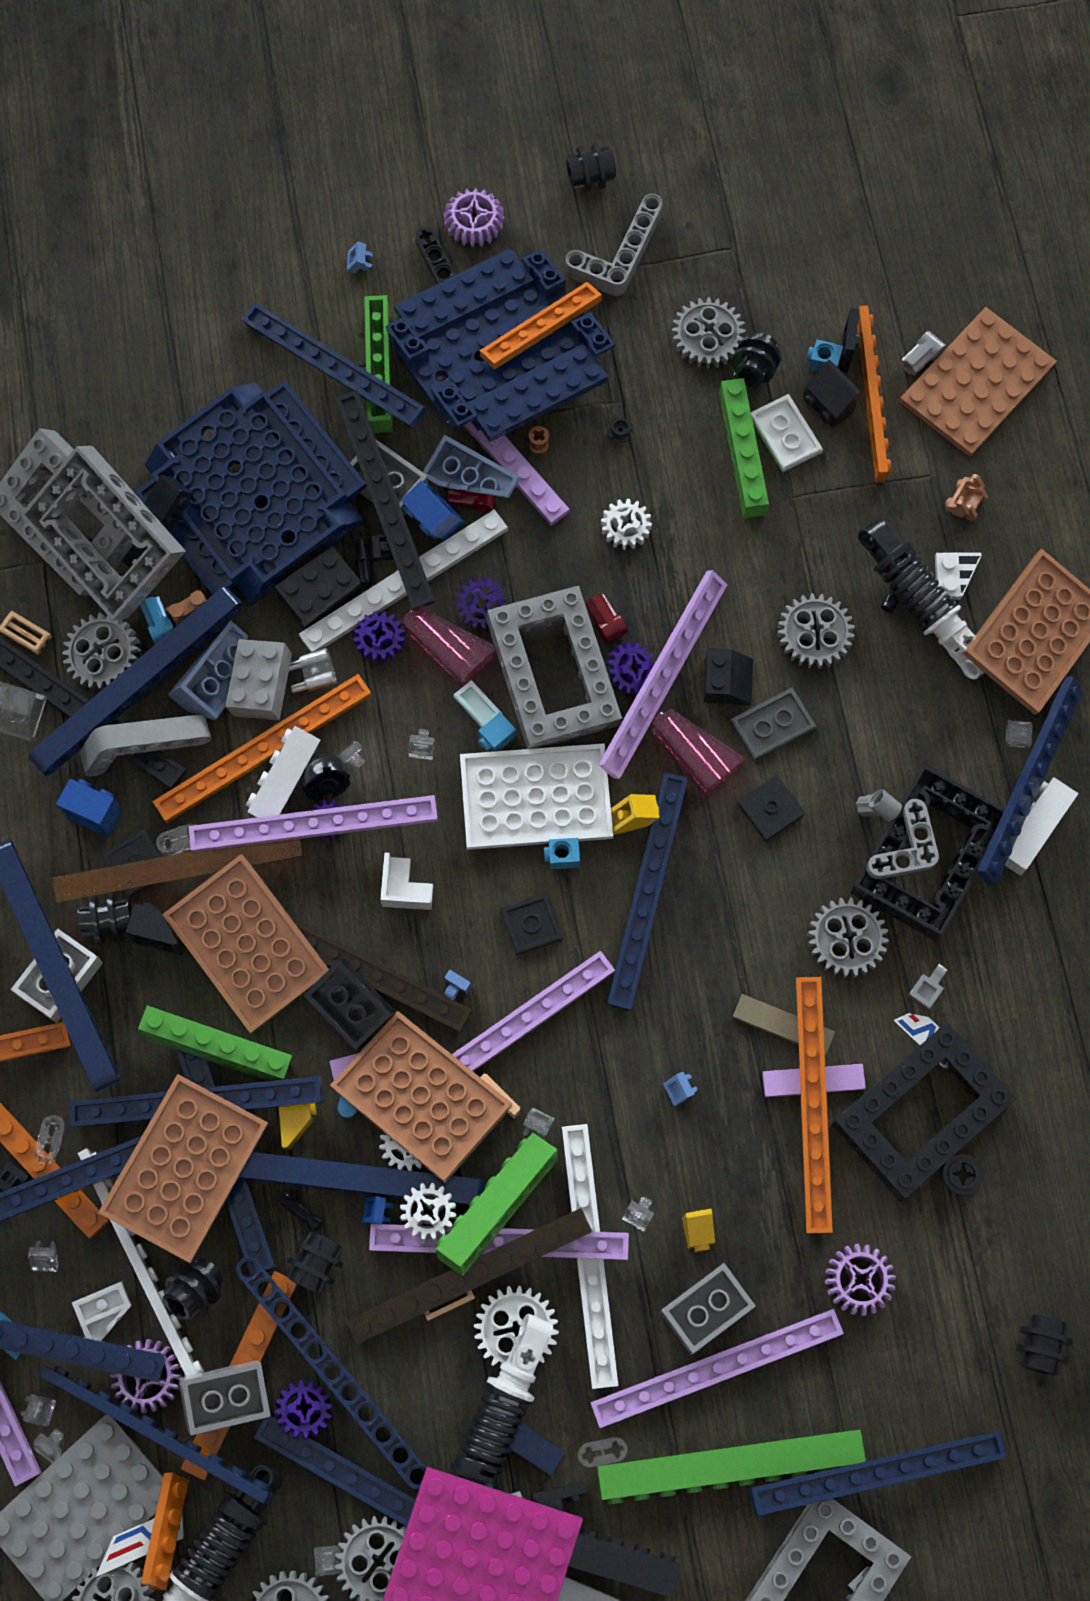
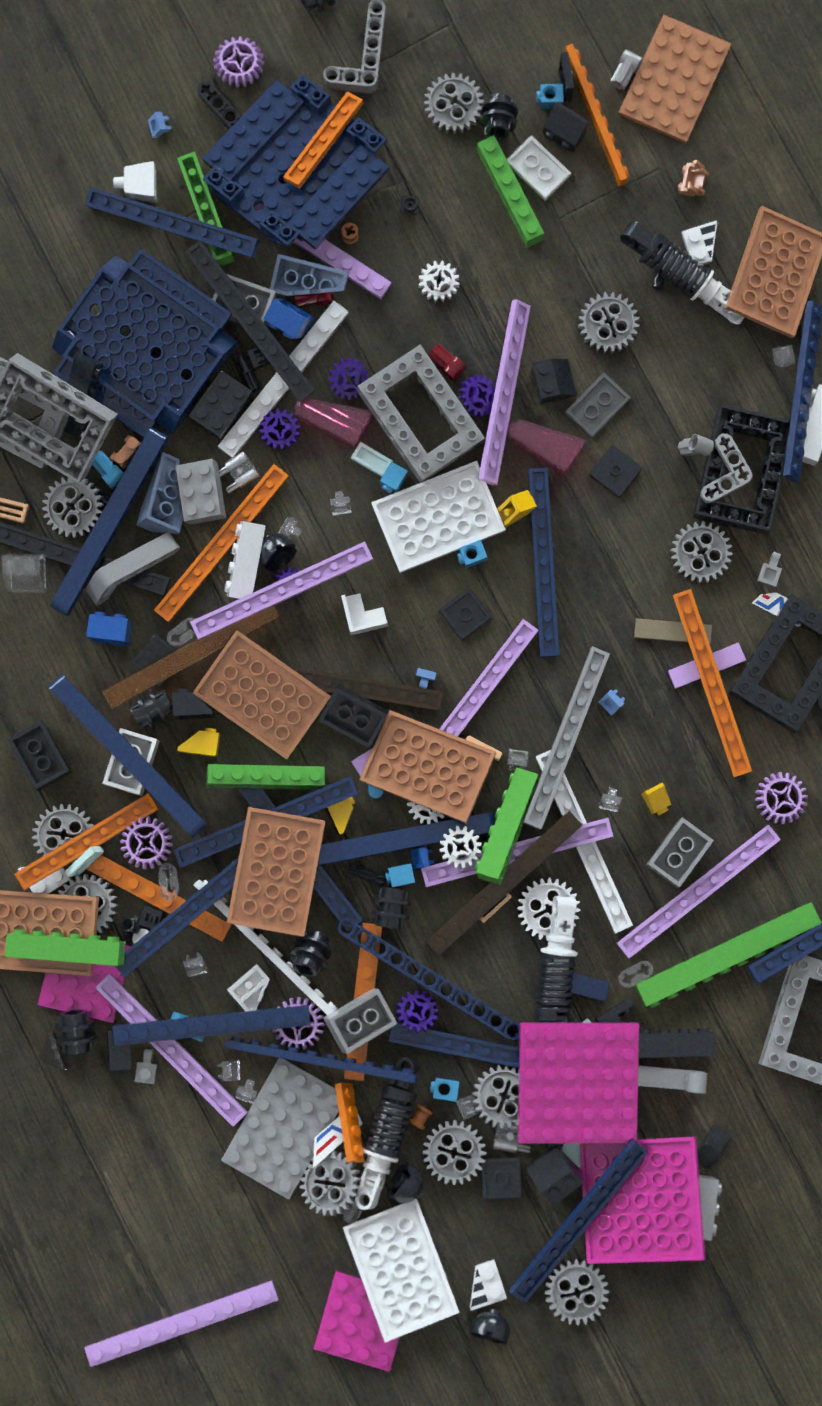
camera: 15 degrees left, 10 degrees up
none -> white torso [113,162,156,202]
none -> lavender gear [120,817,173,869]
none -> yellow slope [177,728,220,757]
none -> dark azure brick [385,863,415,888]
none -> dark orange bush [409,1104,433,1130]
none -> dark azure brick [430,1077,459,1102]
none -> light grey plate [522,646,610,830]

